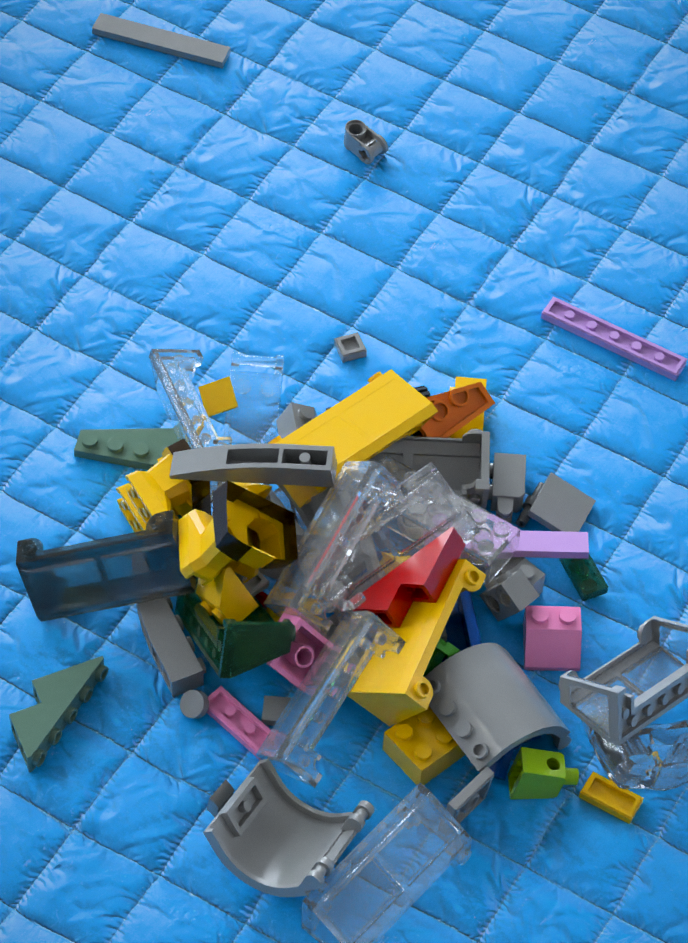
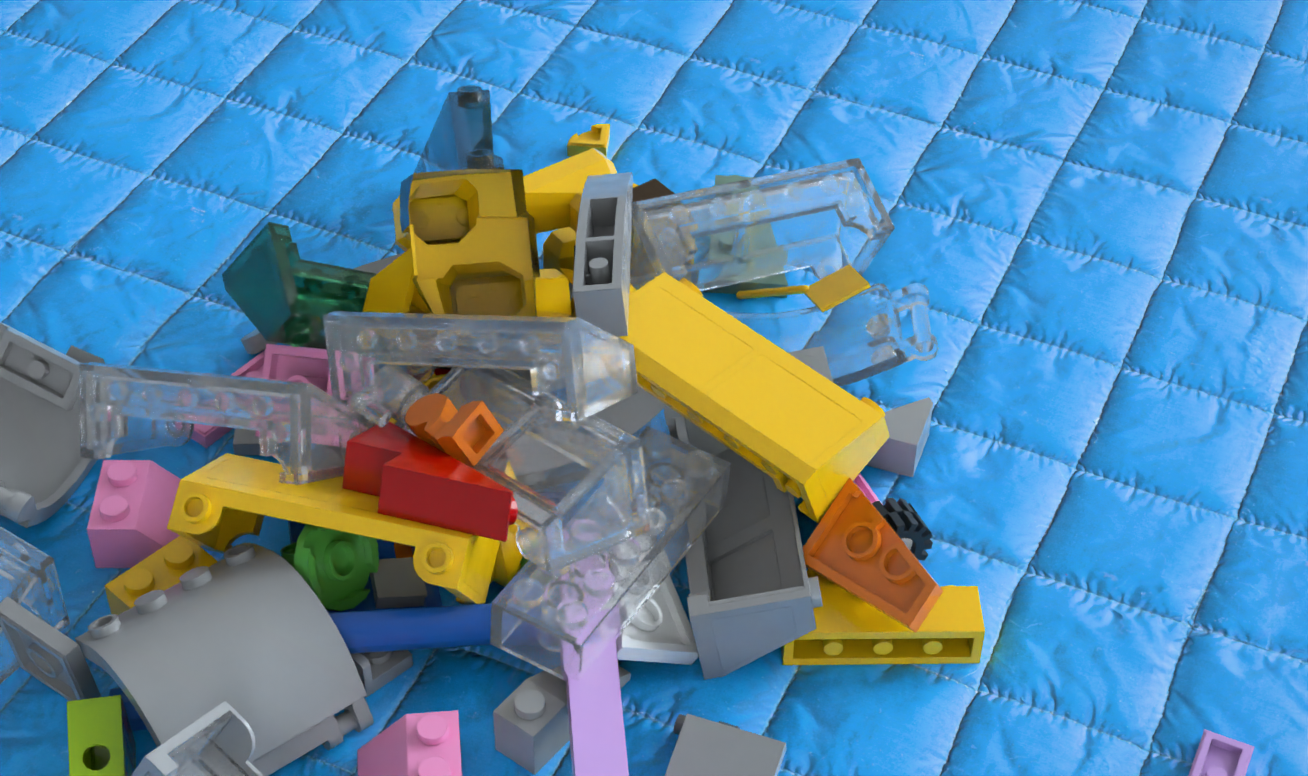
camera: 85 degrees right, 10 degrees down
sand green slope [9,656,109,772] -> none
light grey tile [334,332,367,363] -> none
light grey brick [479,569,540,622] -> none
light grey hinge [488,453,526,528] -> none
none -> bright pink slope [87,460,180,568]
none -> orange leg [405,393,504,467]
none -> yellow tile [567,124,610,157]
none -> light grey slope [866,397,933,477]

